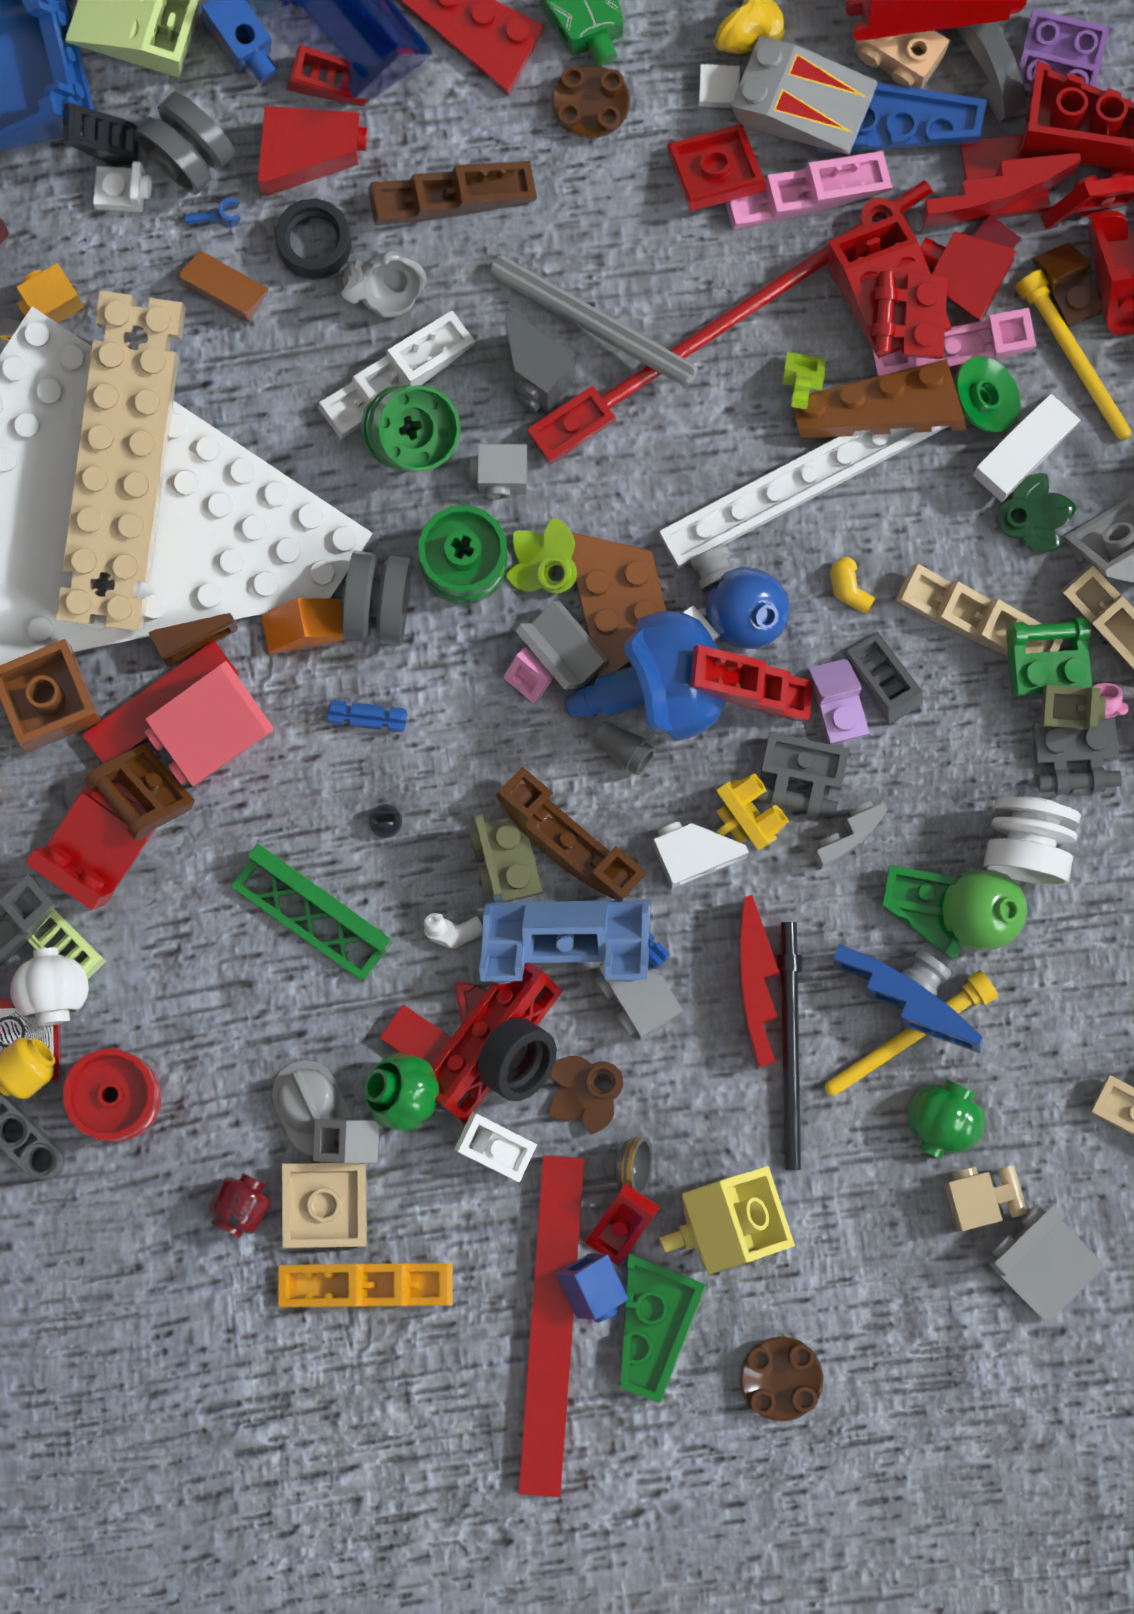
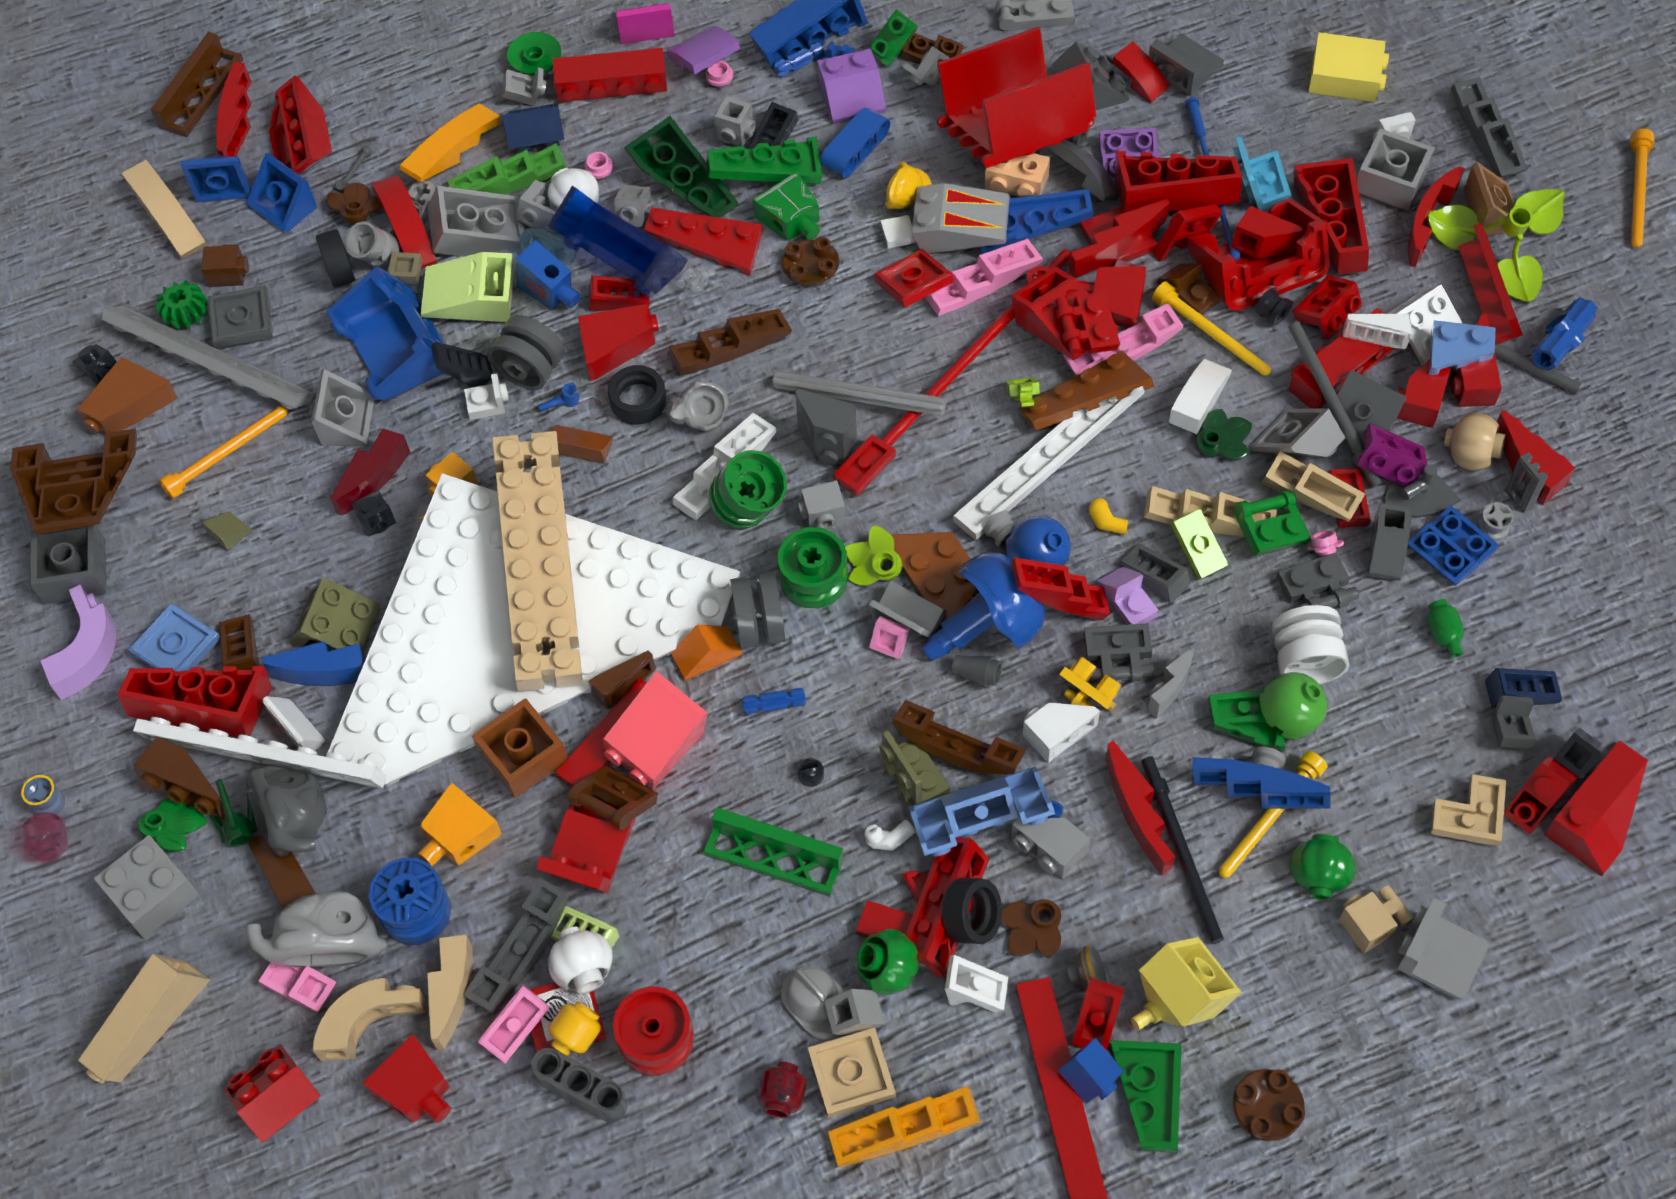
camera: 10 degrees left, 20 degrees down
green dish [955,356,1021,434] -> none
olive bracket [1041,685,1106,729] -> none
none -> plate [1170,509,1228,580]

